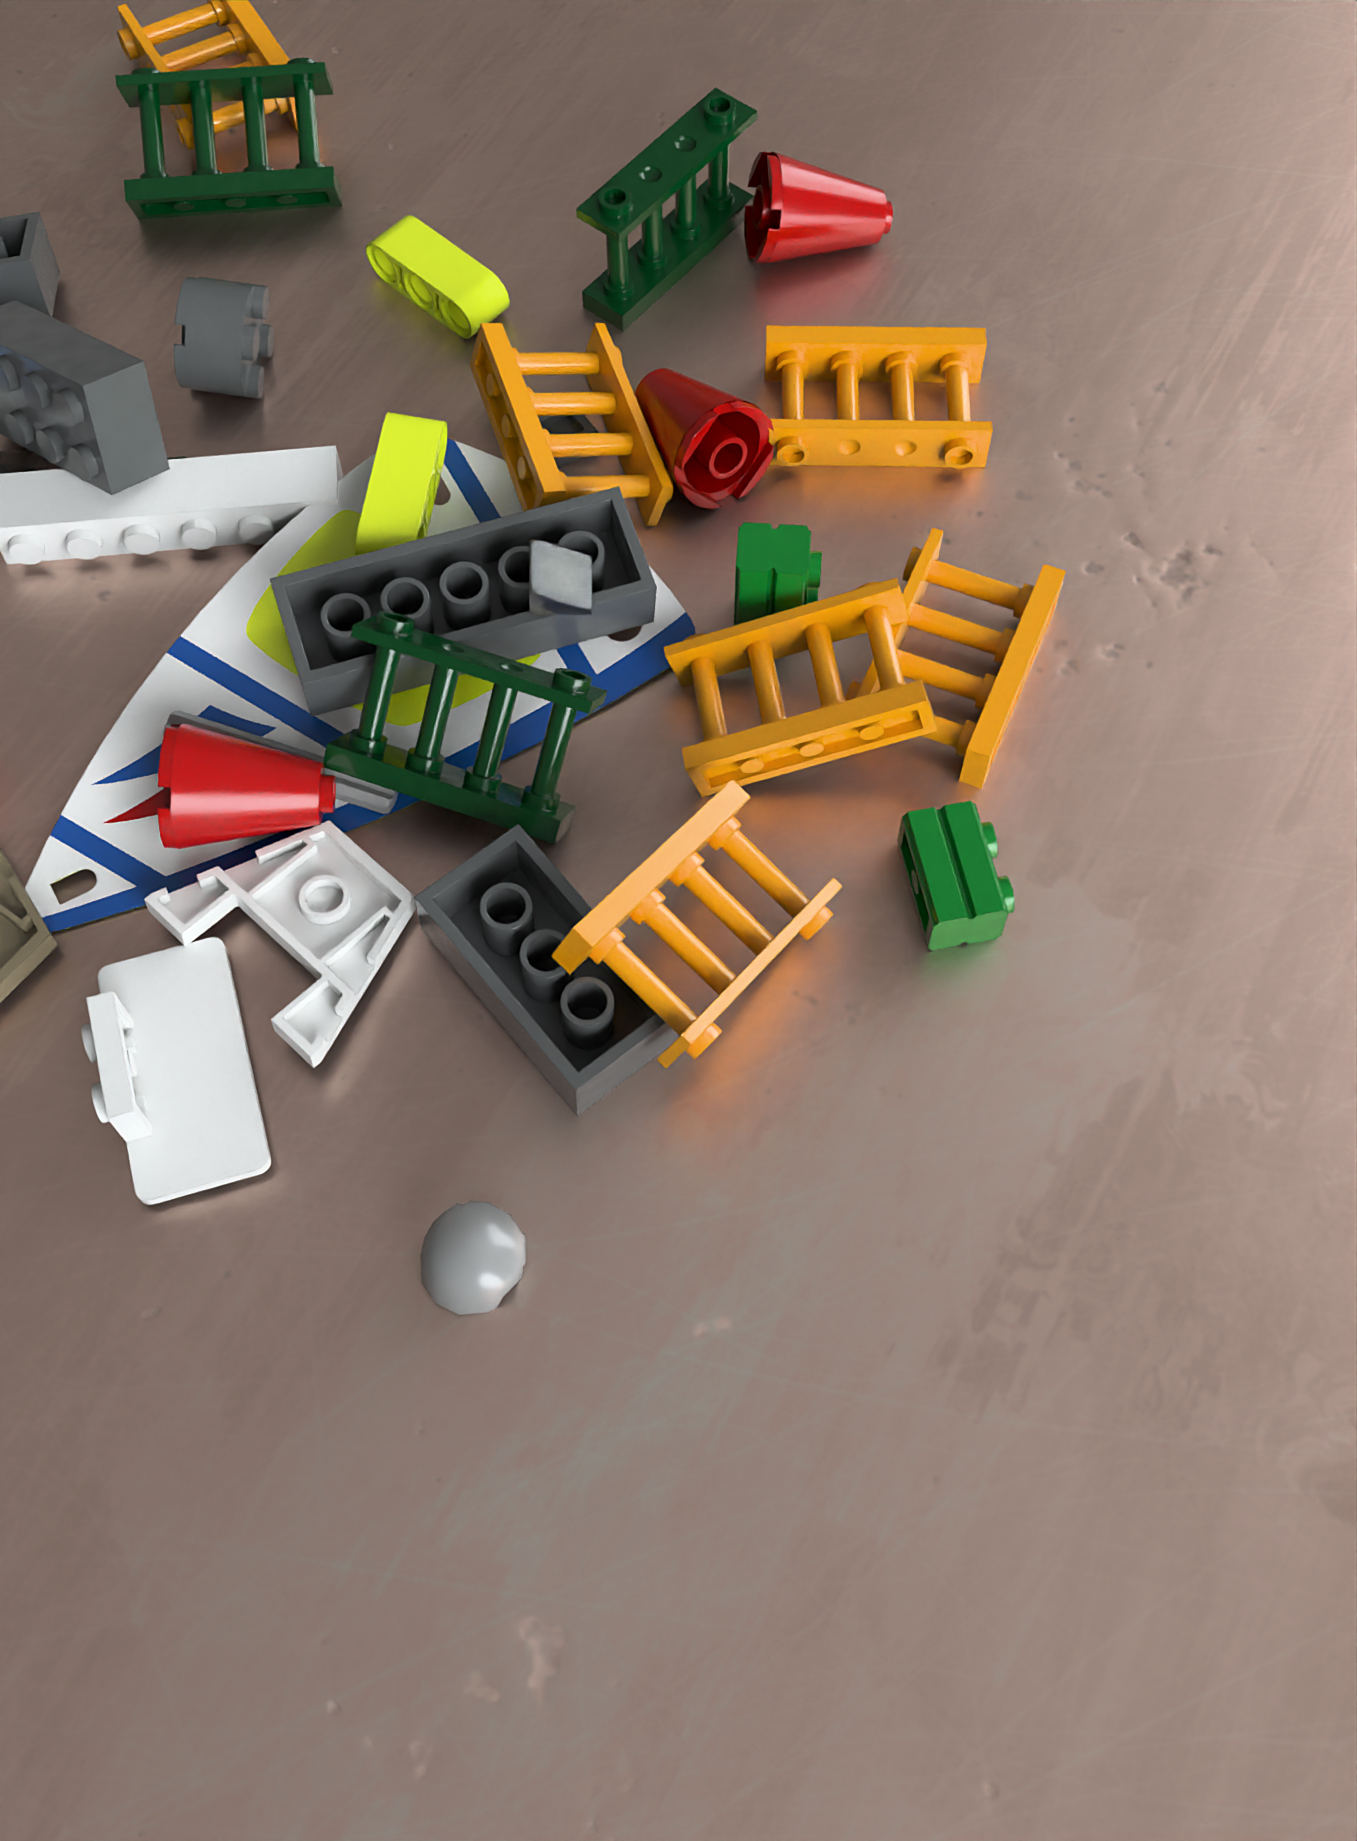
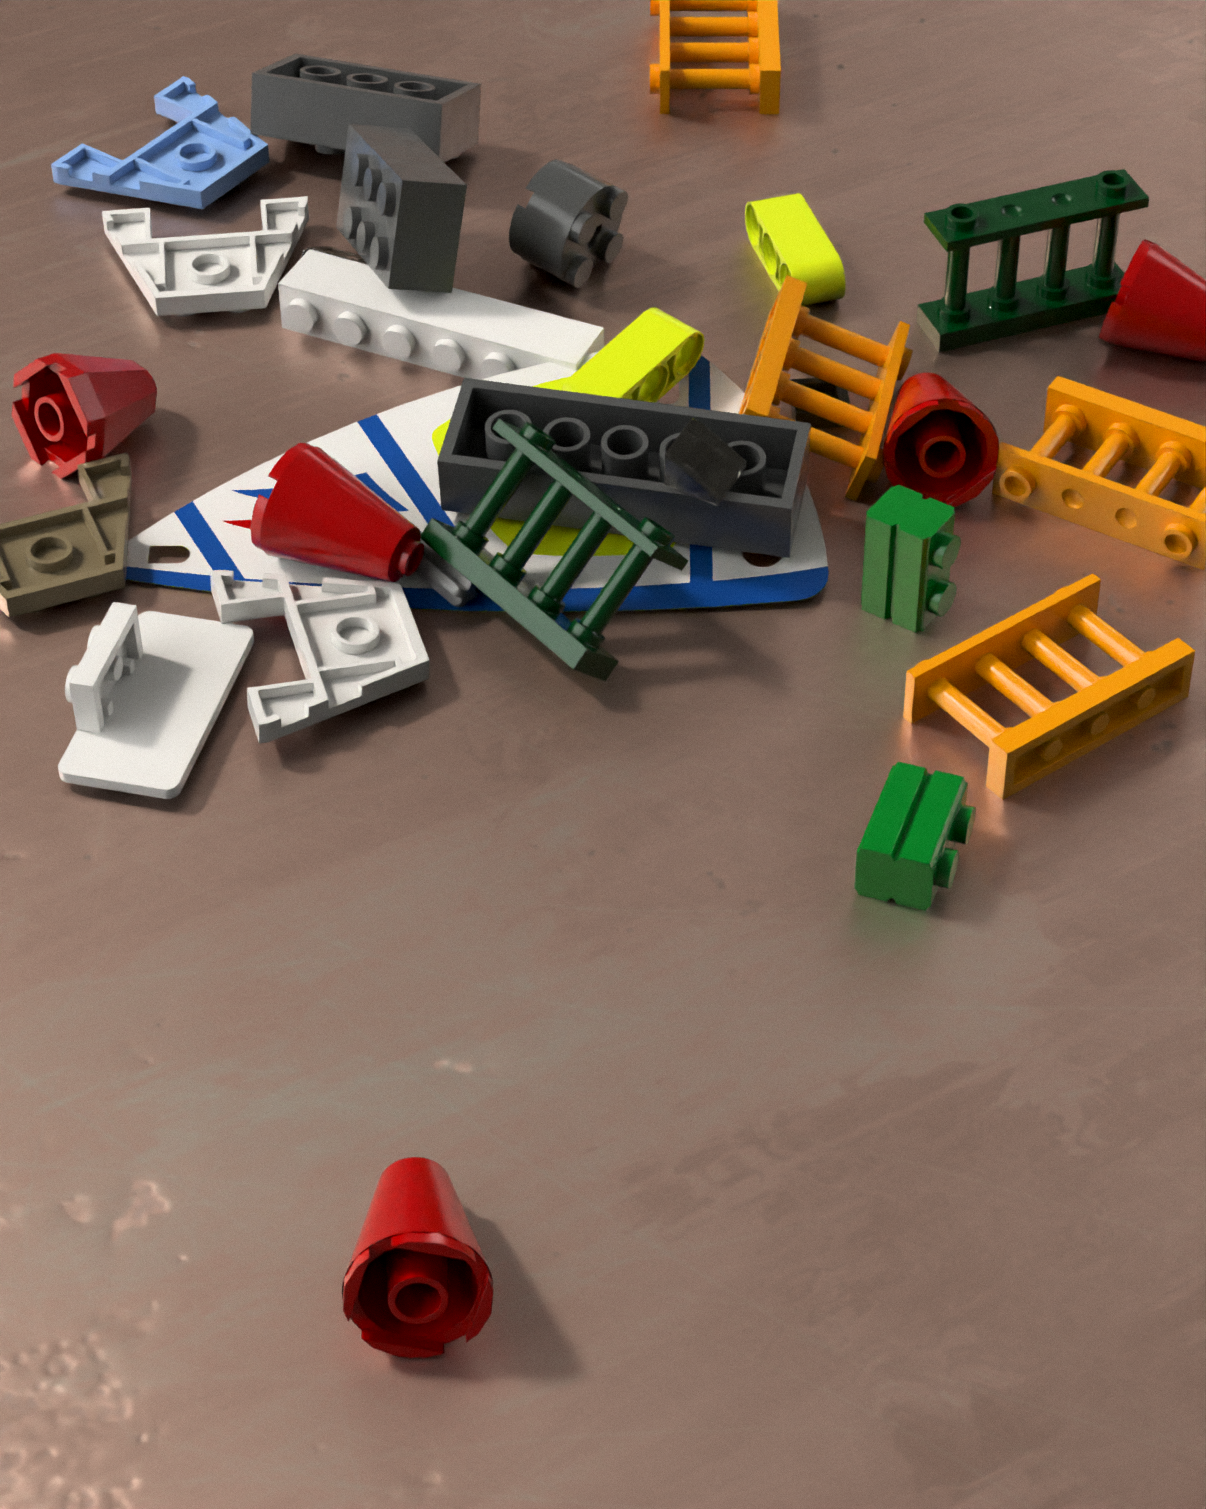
camera: 30 degrees right, 20 degrees down
dark green fence [115,58,342,220] -> none
dark grey brick [414,824,679,1116] -> none
light grey hair [420,1201,526,1315] -> none
light orange fence [551,779,843,1069] -> none
light orange fence [664,577,938,797] -> none
none -> red cone [342,1157,494,1358]

